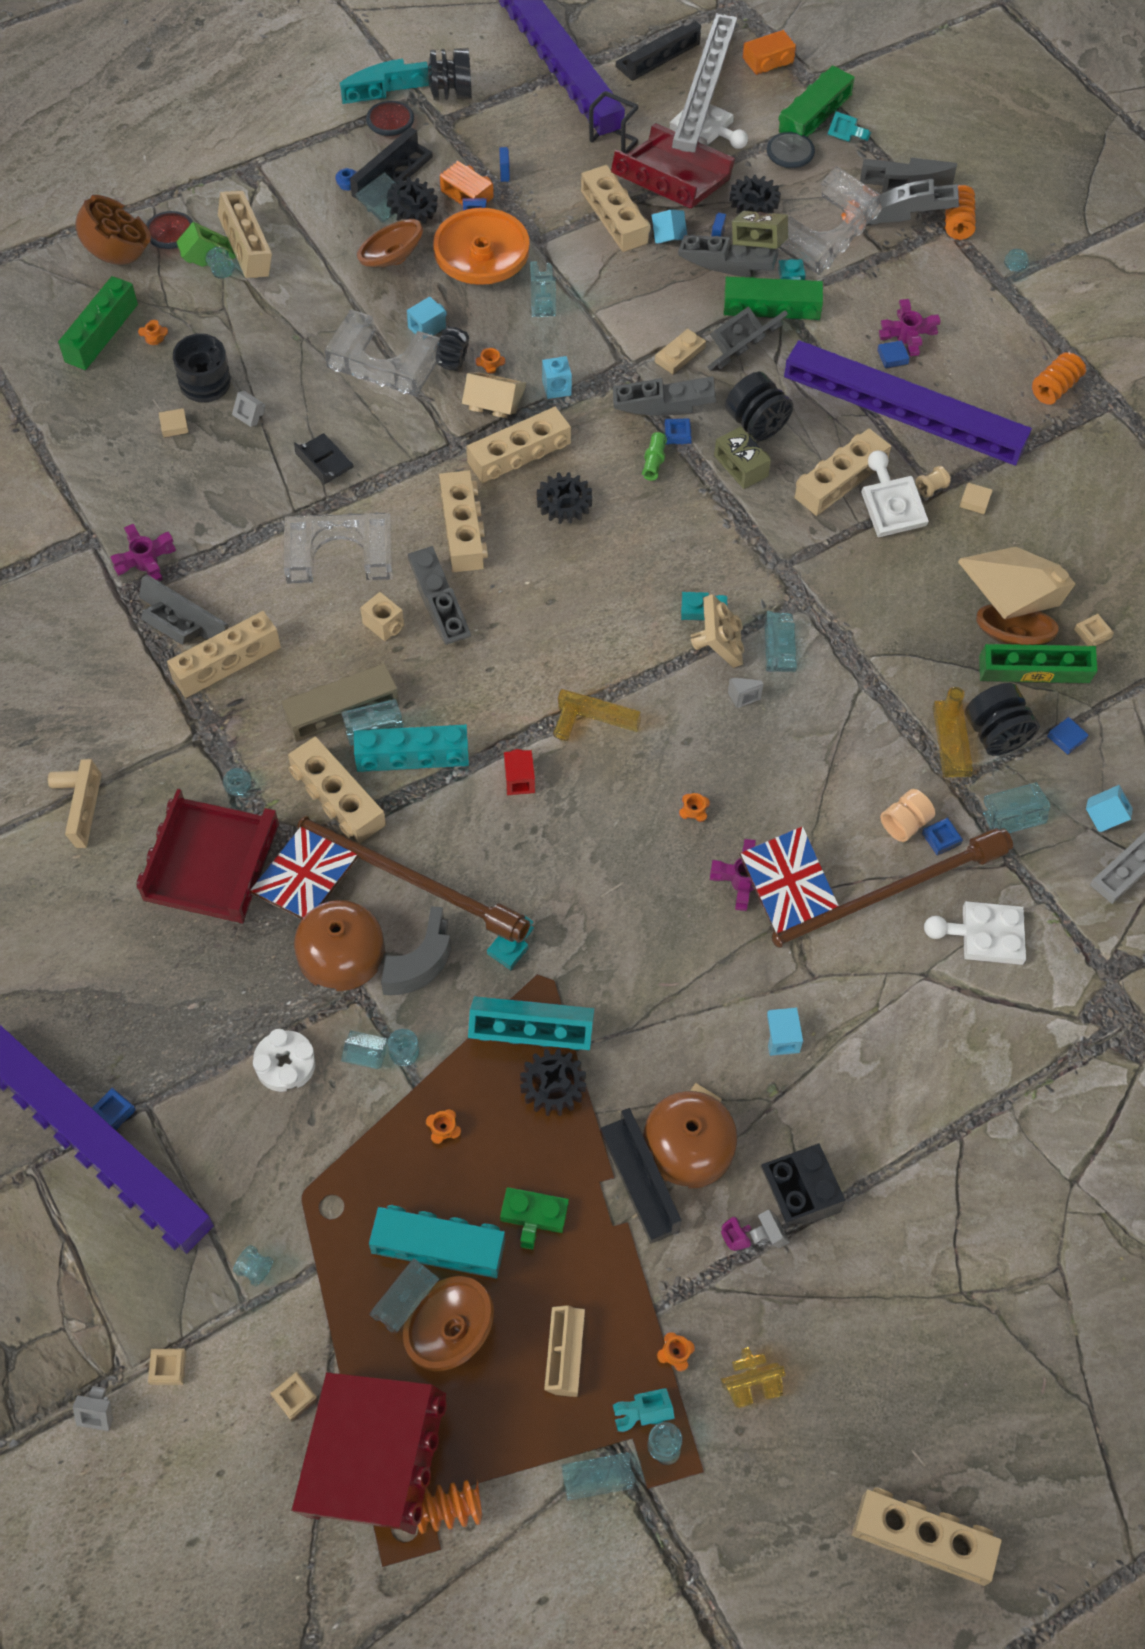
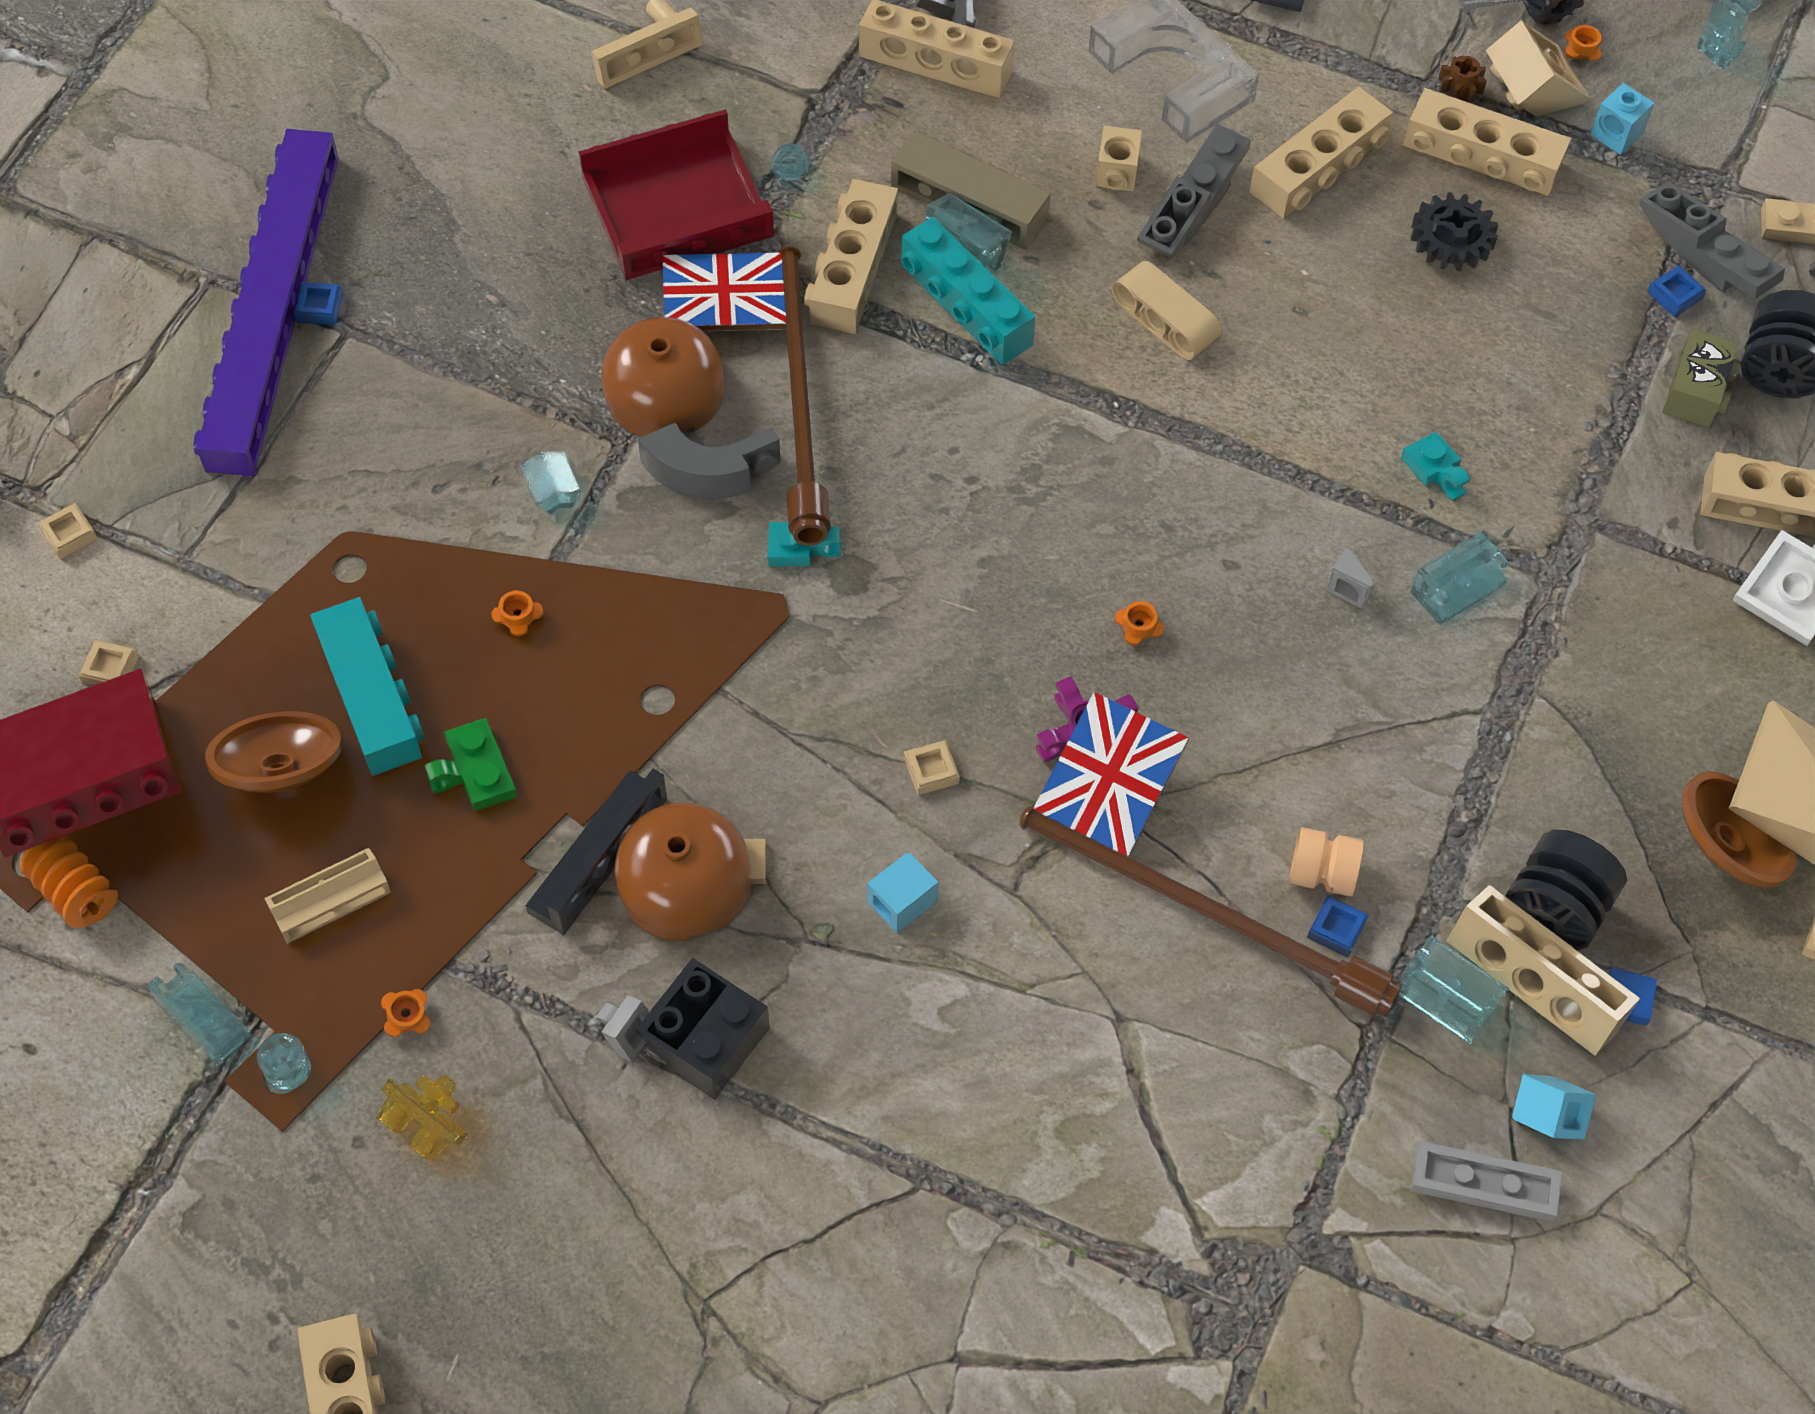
camera: 55 degrees right, 0 degrees up
clear light blue wheel [233,1245,273,1287] -> none
white plate [253,1029,315,1092] -> none
clear light blue hinge [369,1258,439,1332] -> none
clear light blue wheel [387,1028,419,1066] -> none
teal brick [468,996,595,1050] -> none
red brick [504,749,535,796] -> none
black gear [520,1048,586,1116] -> none
clear yellow piece [553,689,641,741] -> none
teal plate [613,1388,675,1431] -> none
bright green pin [642,432,667,481] -> none
tan plate [691,594,744,668] -> none
magenta piece [721,1217,752,1251] -> none
white plate [924,901,1026,965] -> none
clear yellow piece [933,687,973,777] -> none
green brick [979,644,1097,683] -> none
none -> tan tile [904,740,960,796]
none -> tan beam [1112,261,1222,360]
none -> reddish brown gear [1438,56,1487,103]
none -> tan brick [1446,885,1640,1056]

